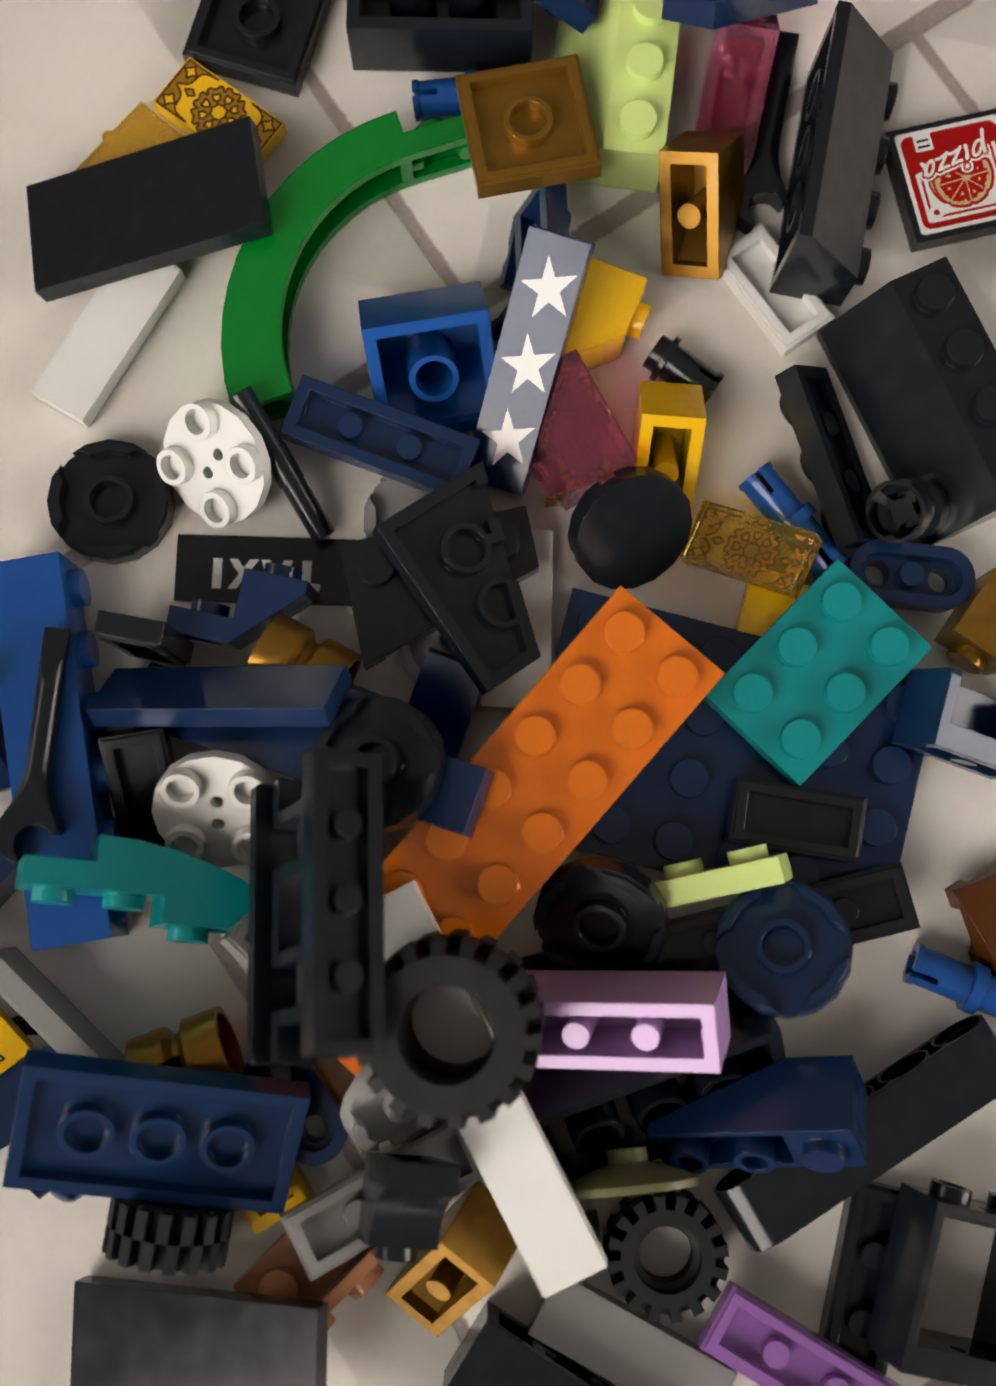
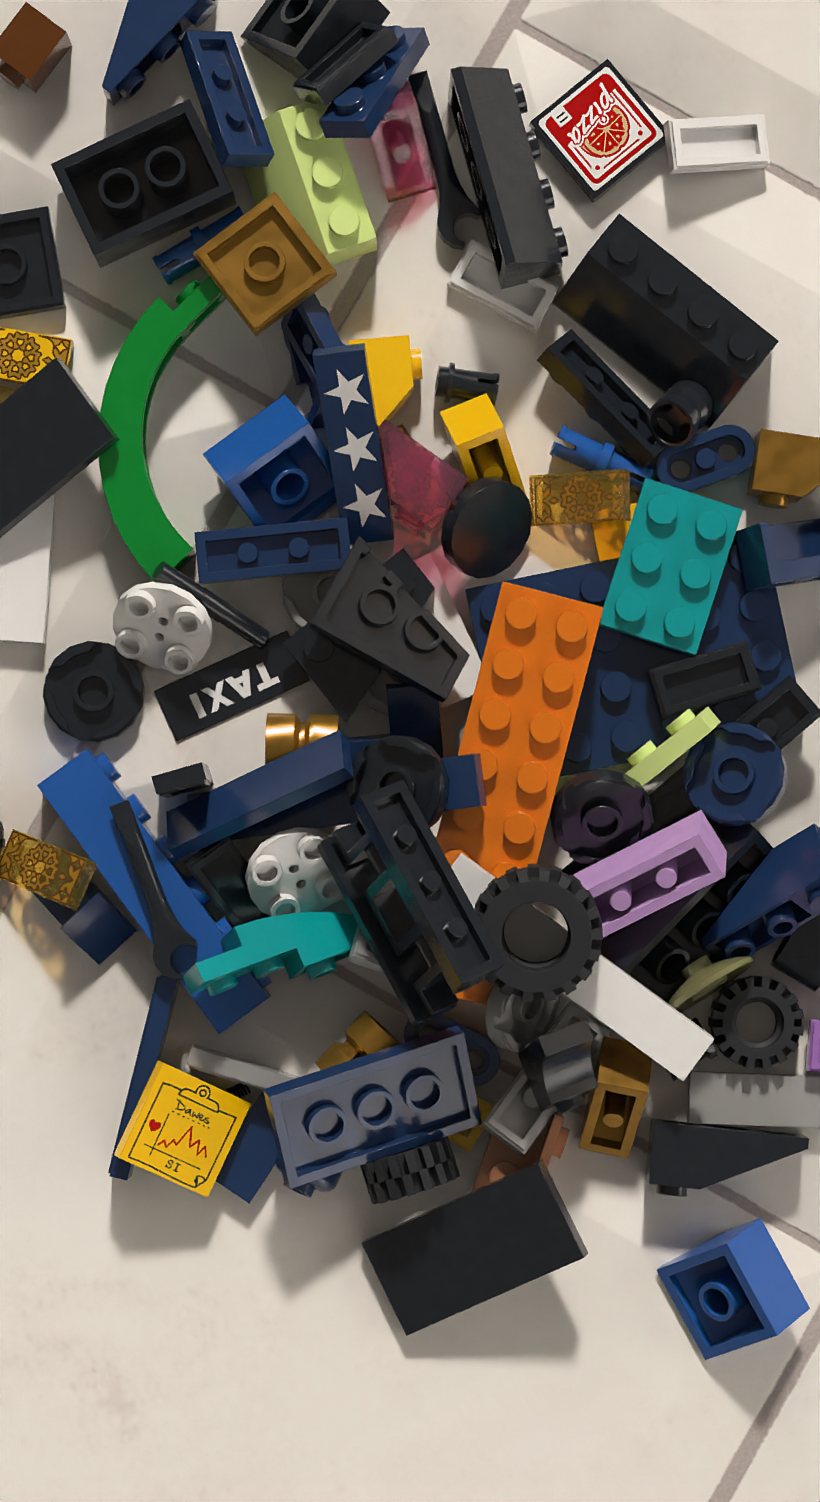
camera: 25 degrees left, 5 degrees up
dark blue slope [166,562,317,650] -> none
pearl gold slope [658,131,744,280] -> none

